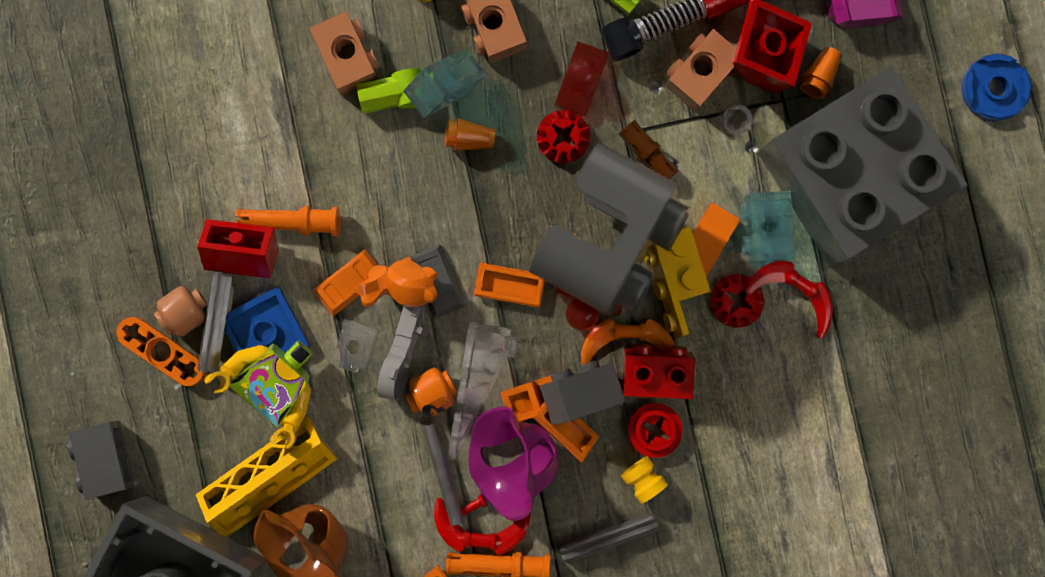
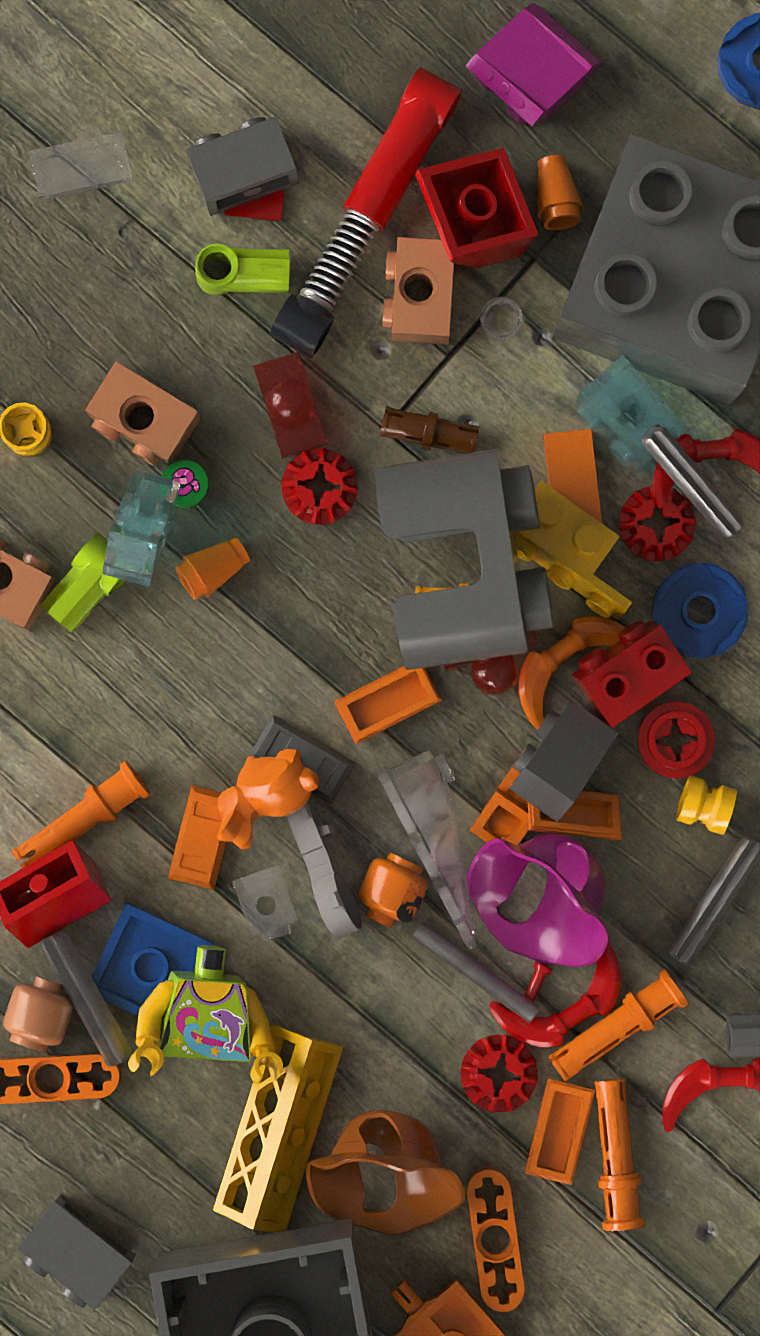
camera: 35 degrees left, 0 degrees up
none -> green tile [160,460,209,509]
none -> red gear [460,1034,538,1113]
none -> flat silver axle [641,424,743,538]
none -> blue tile [651,563,748,659]

